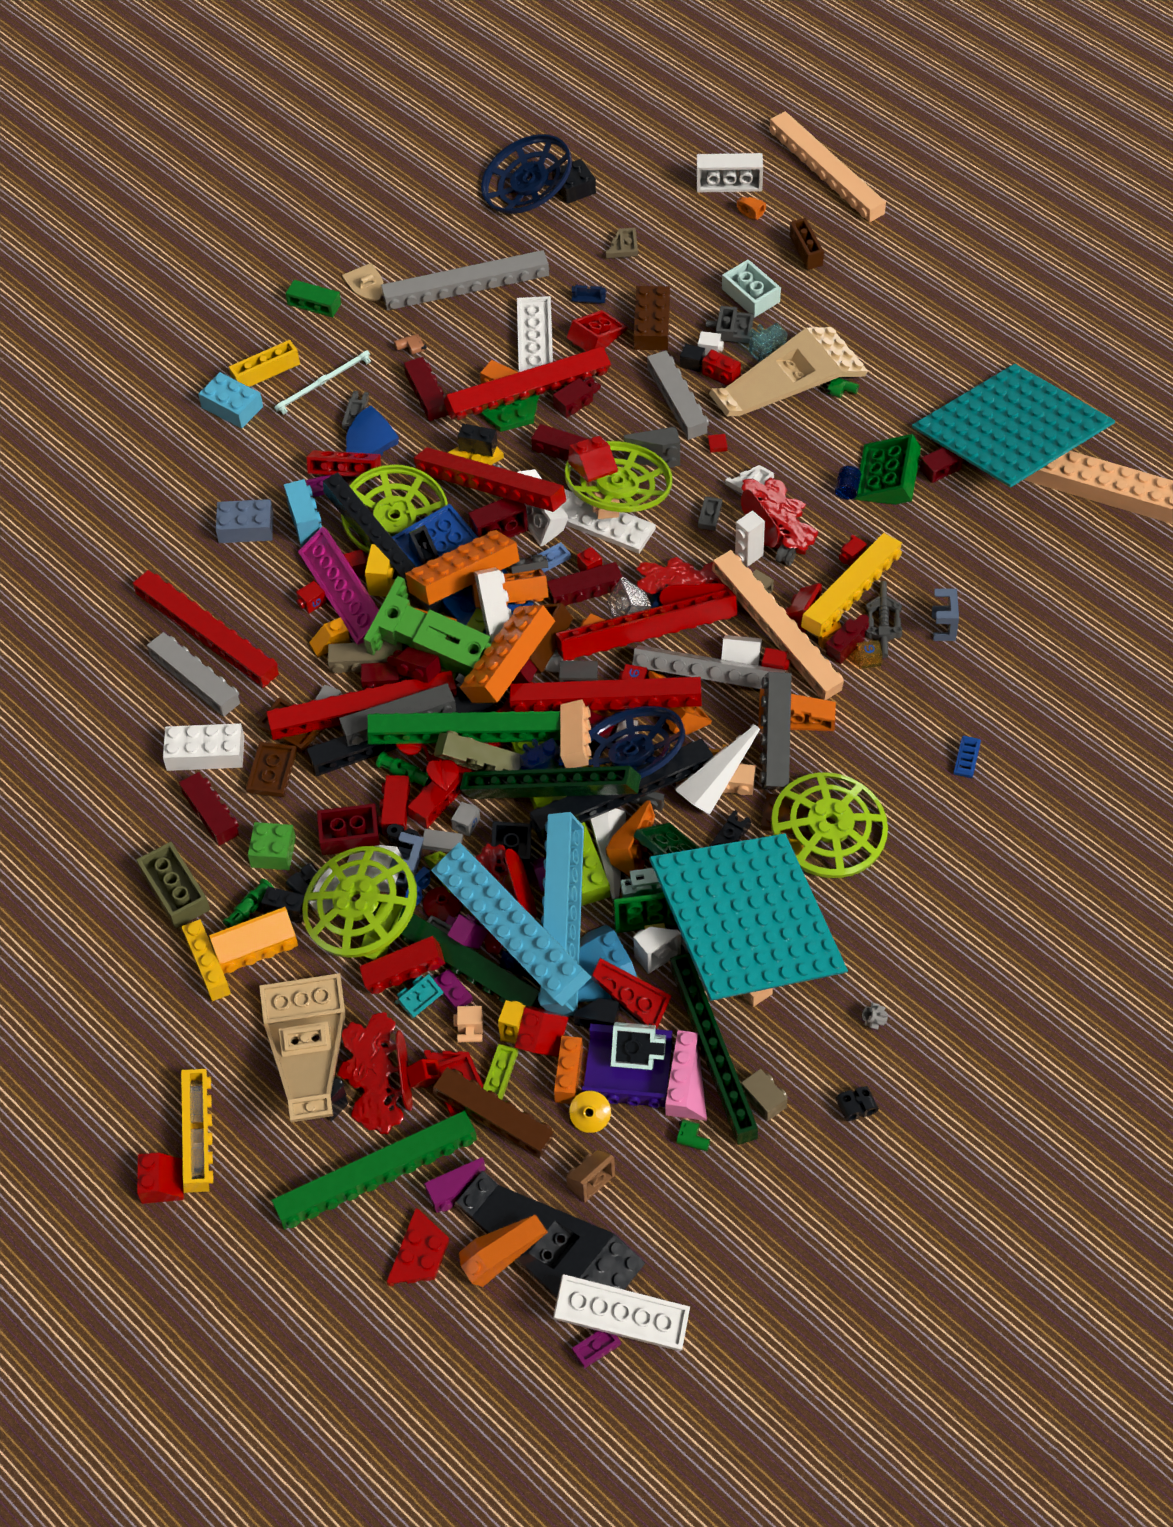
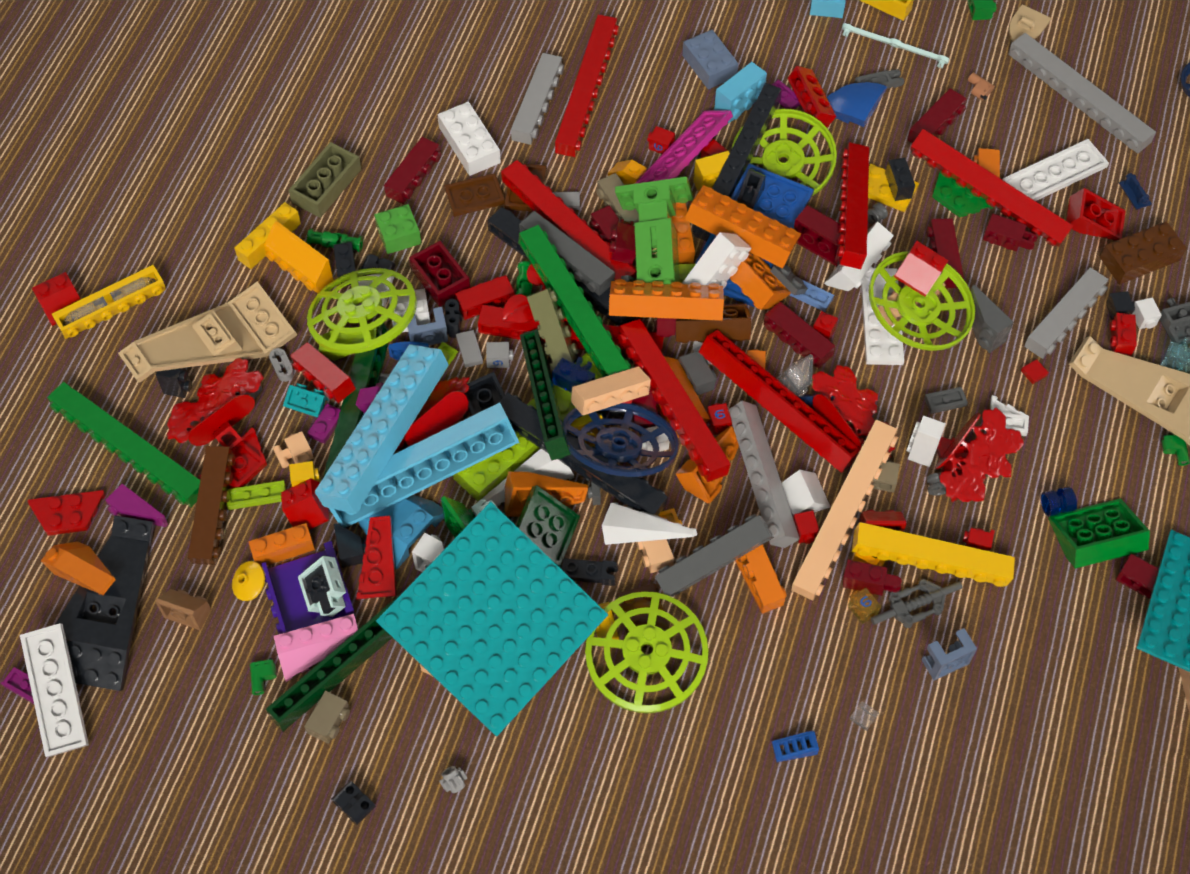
camera: 60 degrees right, 5 degrees up
none -> light grey beam [269,348,294,382]
none -> clear tile [850,701,879,731]

